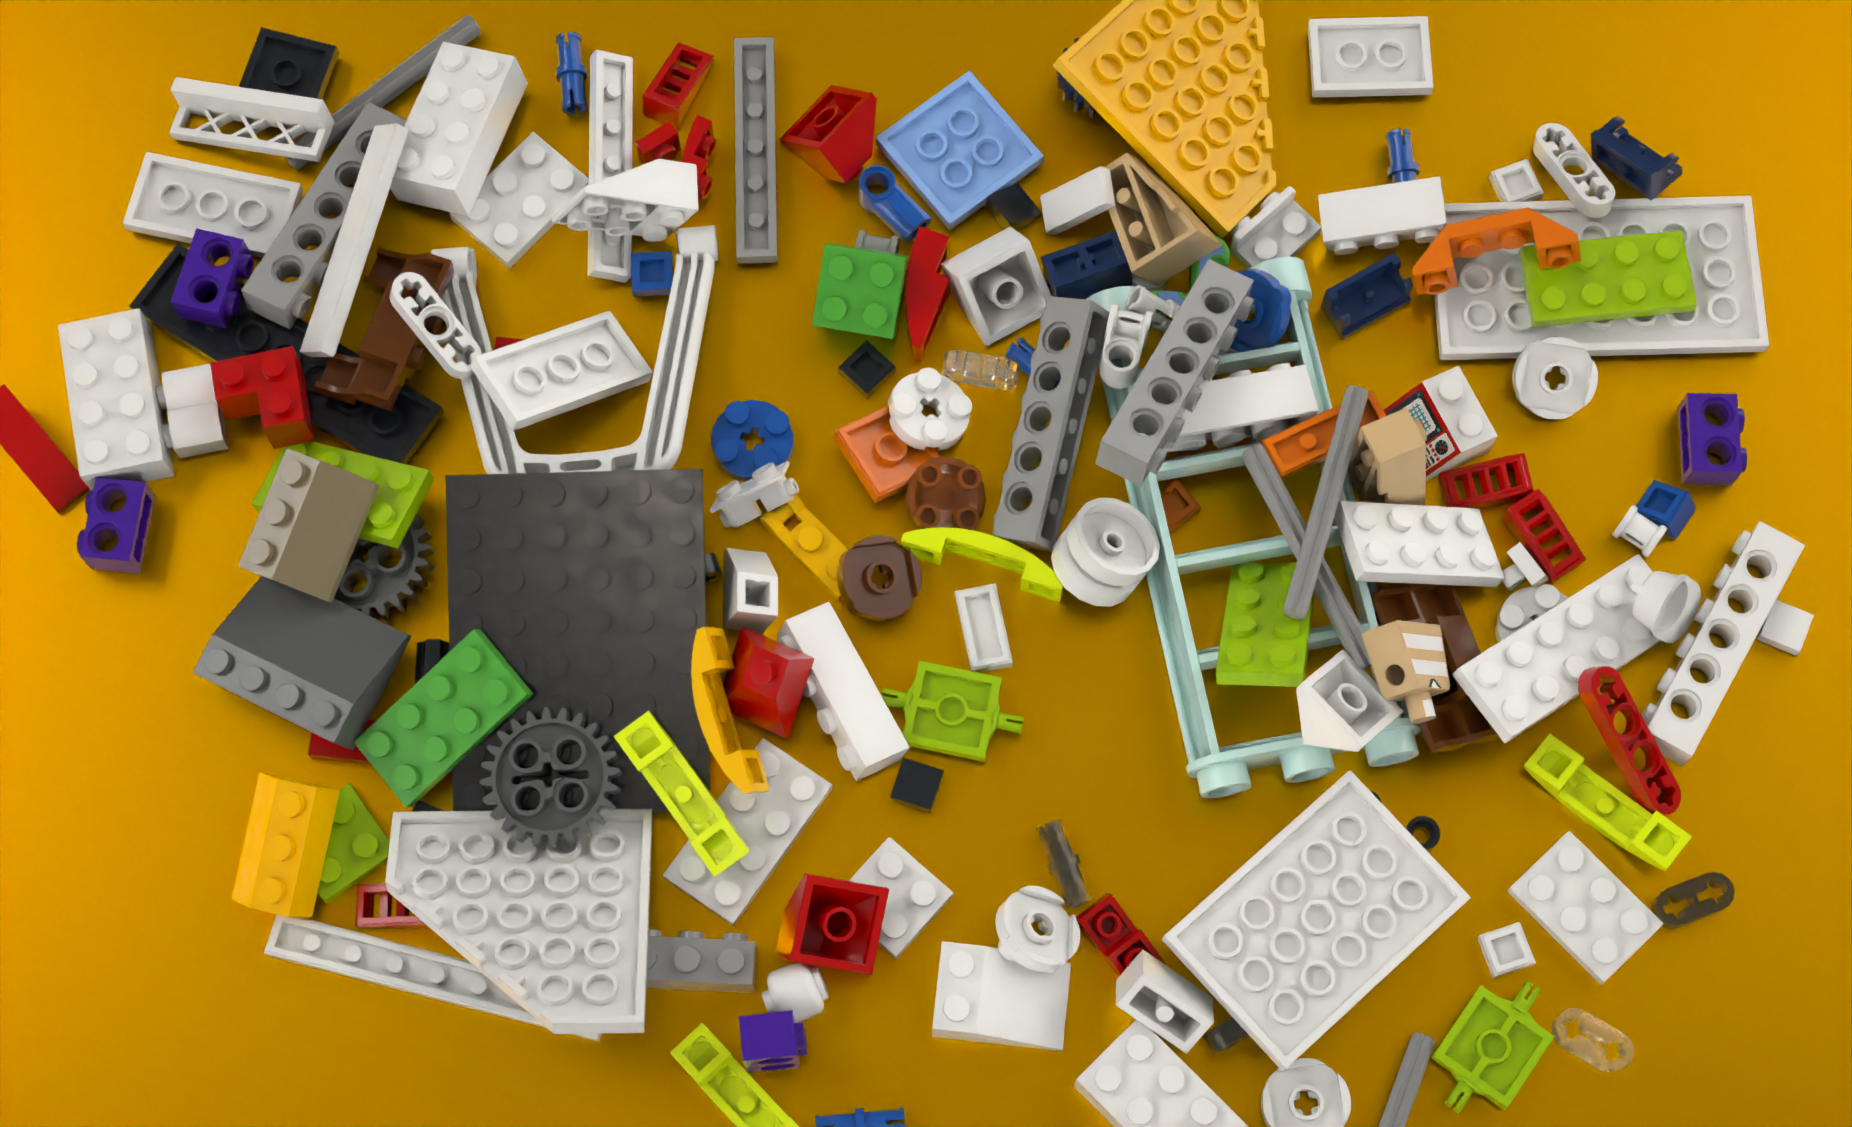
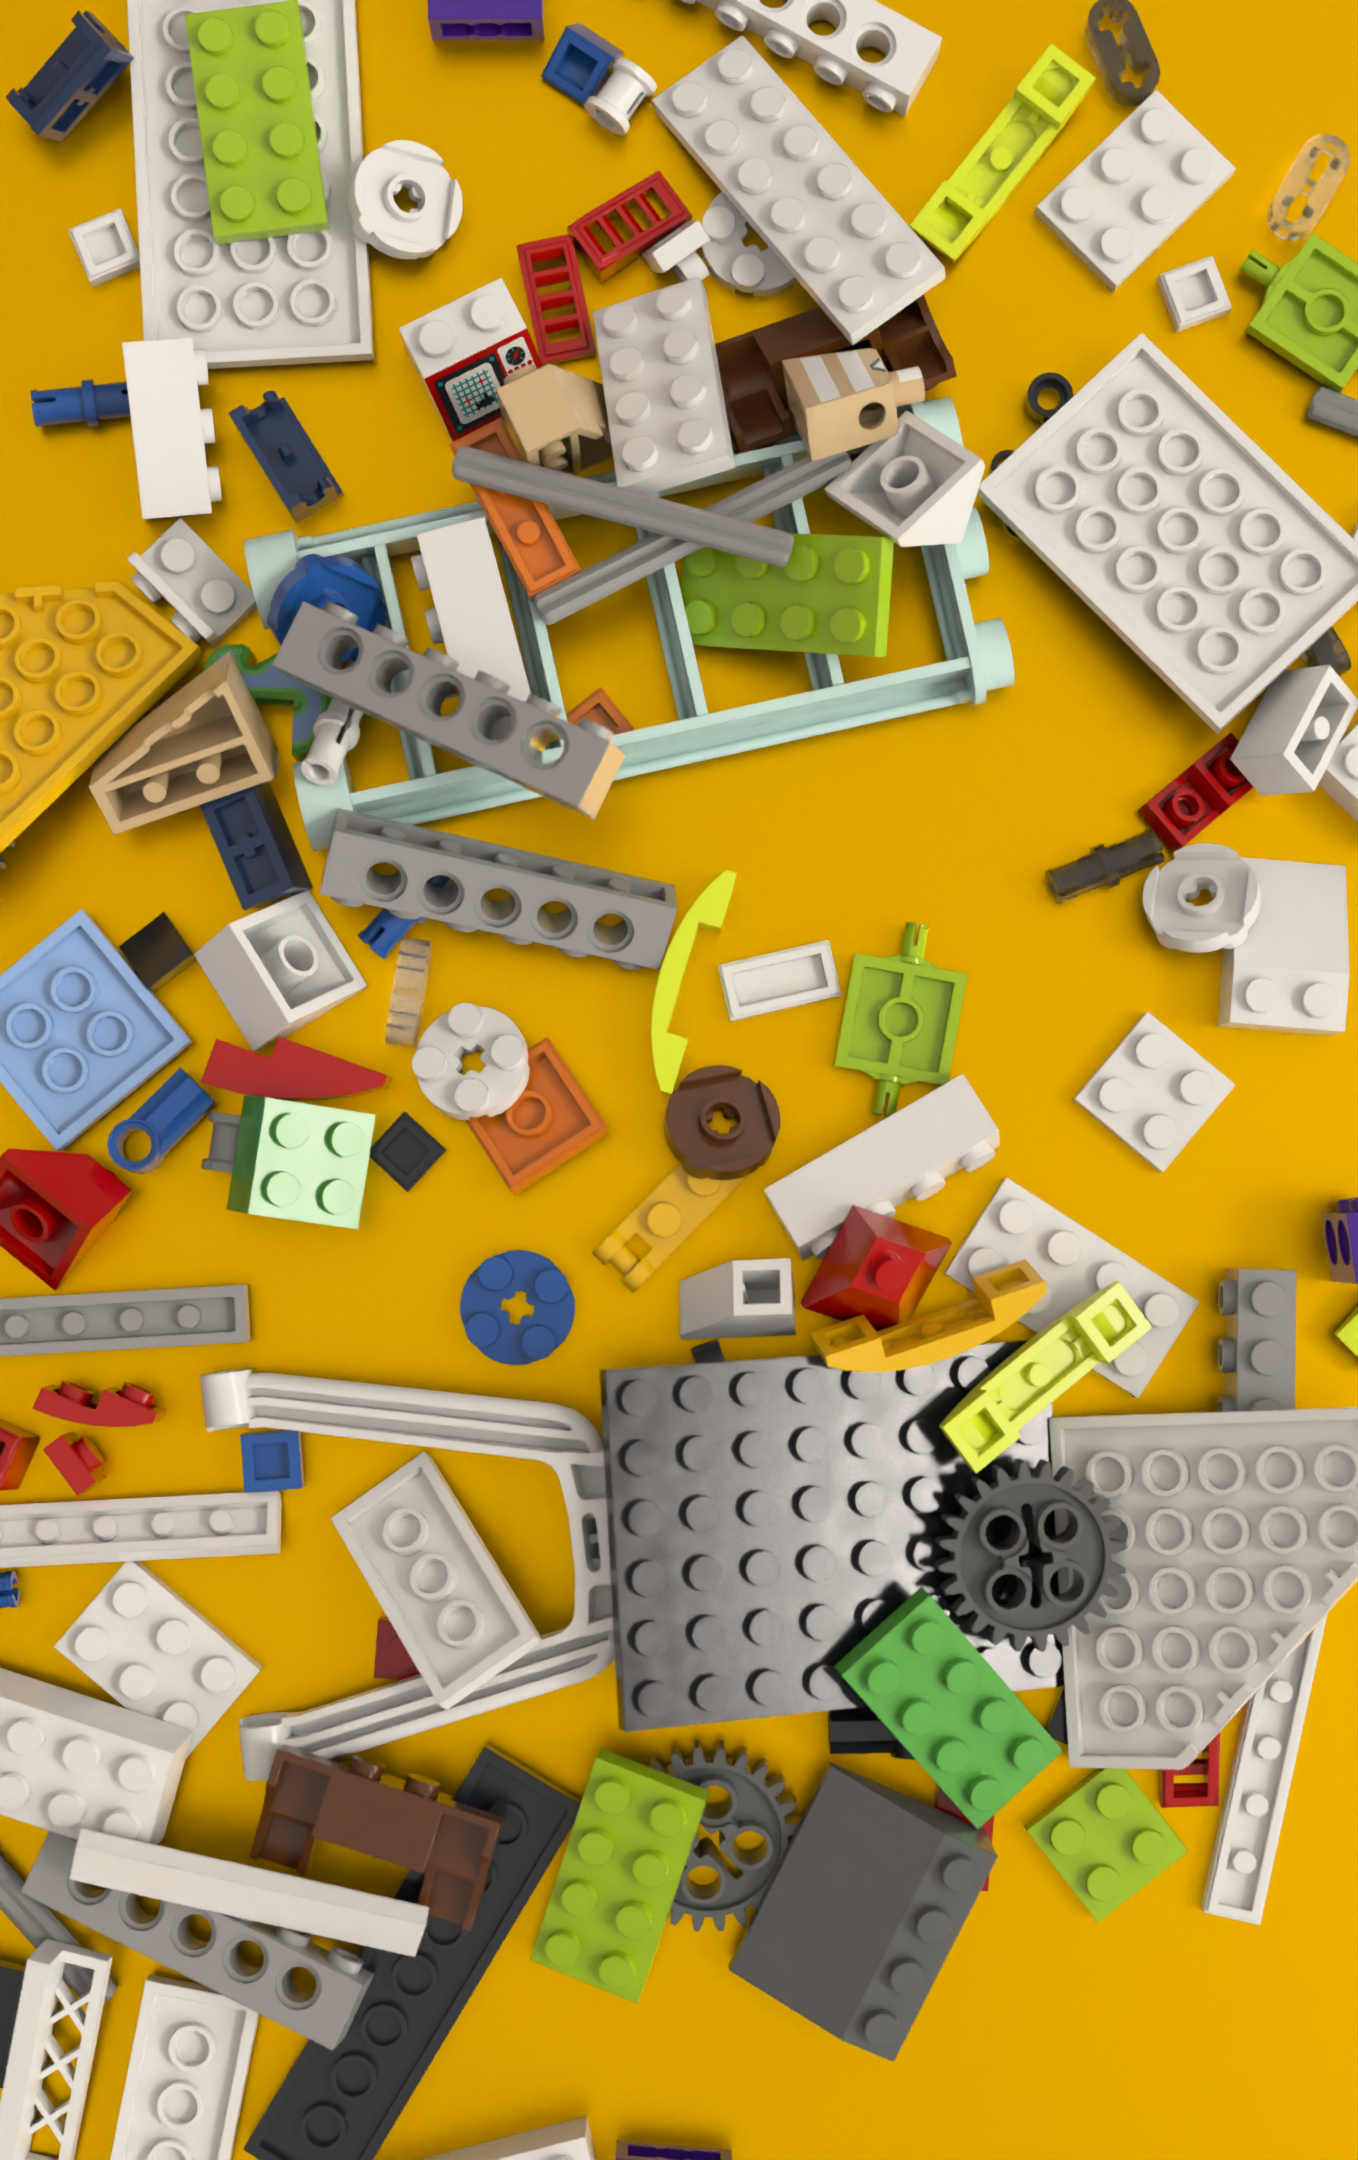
camera: 95 degrees left, 15 degrees up
white brick [156,364,229,458] -> none
dark purple brick [170,228,254,329] -> none
red brick [210,346,315,449] -> none
yellow slope [232,772,340,917] -> none
dark tan slope [238,448,380,603] -> none
white beam [389,272,482,379] -> none
white slope [552,159,699,242] -> none
white hinge [710,461,799,528] -> none
white head [761,962,829,1022] -> none
red slope [775,873,889,975] -> none
black tile [890,757,944,813] -> none
dark orange dish [906,456,986,530] -> none
white tile [1040,166,1115,236] -> none
white wheel [1051,498,1160,607] -> none
white piece [1100,303,1153,389] -> none
orange slope [1412,207,1581,295] -> none
white beam [1533,123,1615,218] -> none
red beam [1578,666,1681,814] -> none
white piece [1629,571,1701,643] -> none

